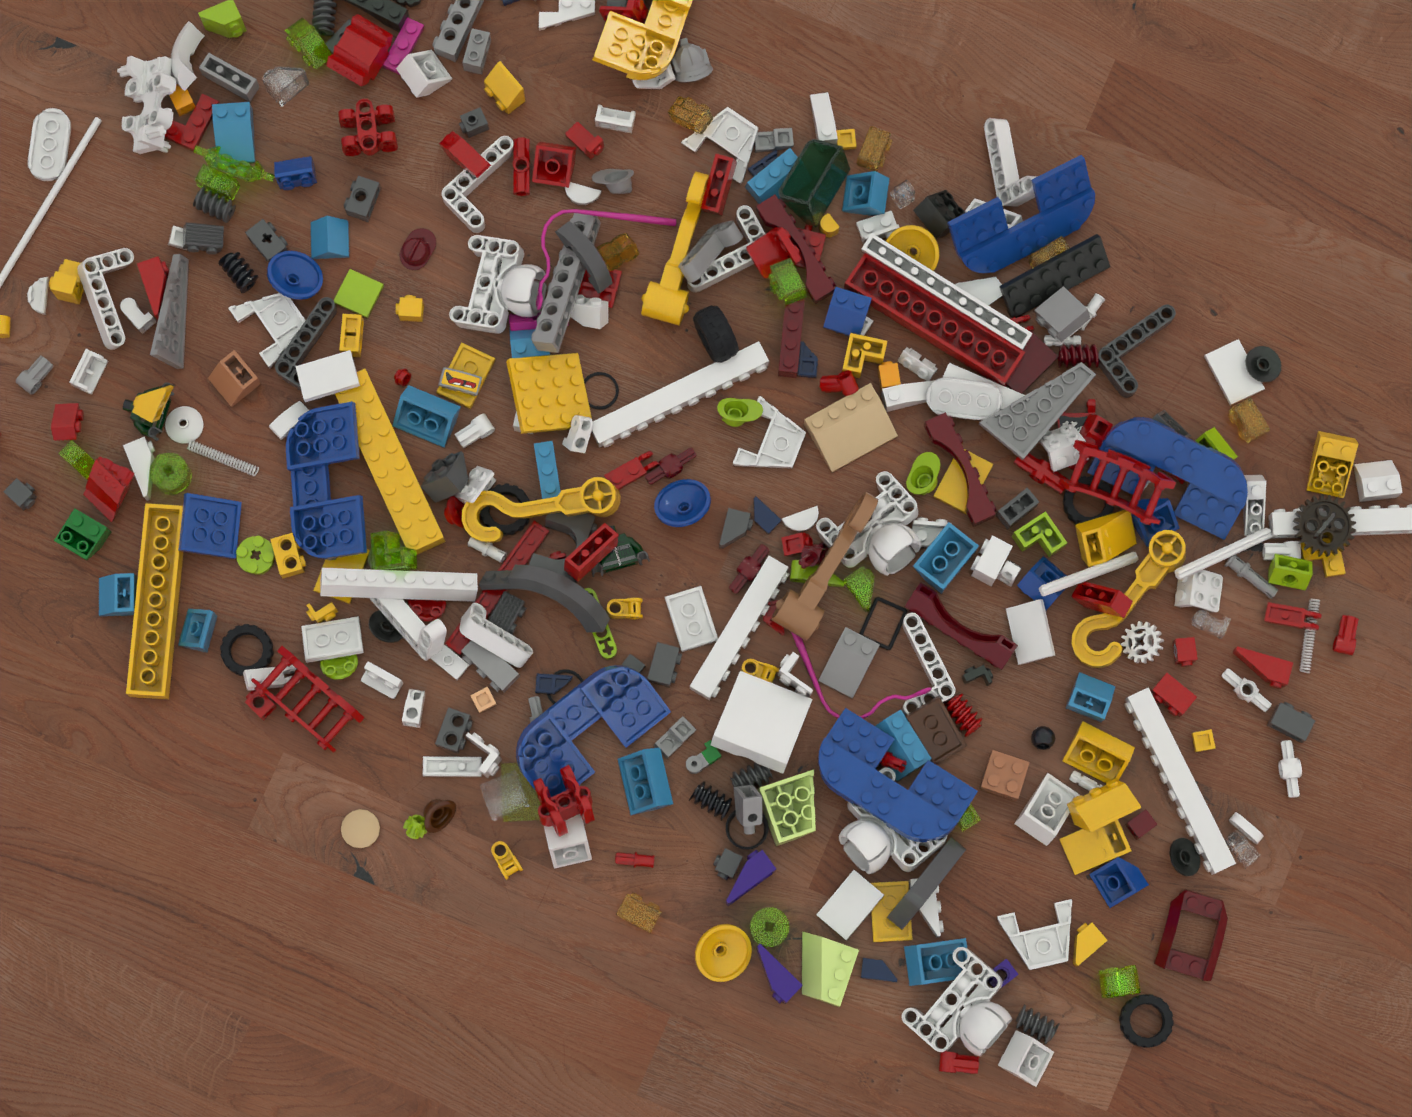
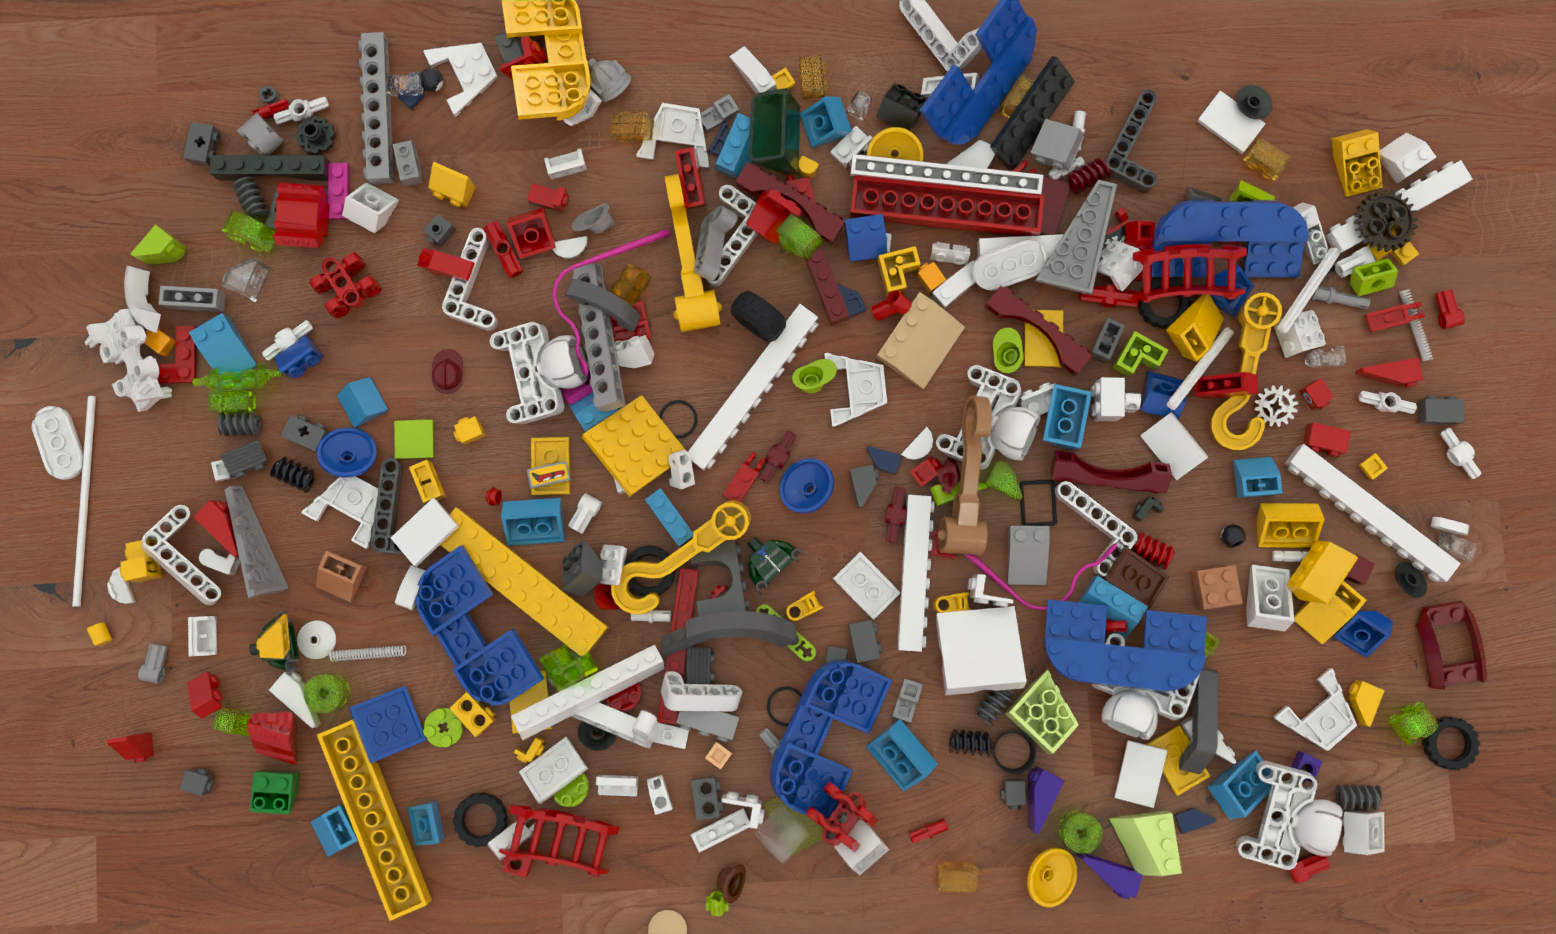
camera: 25 degrees left, 5 degrees up
dark grey brick [344,176,381,222] -> none
yellow piece [491,841,523,880] -> none
dark blue tile [535,673,573,695] -> none
red brick [564,523,619,582] -> none
leg [686,740,722,774] -> none
light grey torso [734,785,762,834] -> none
none -> white axle [262,320,313,361]

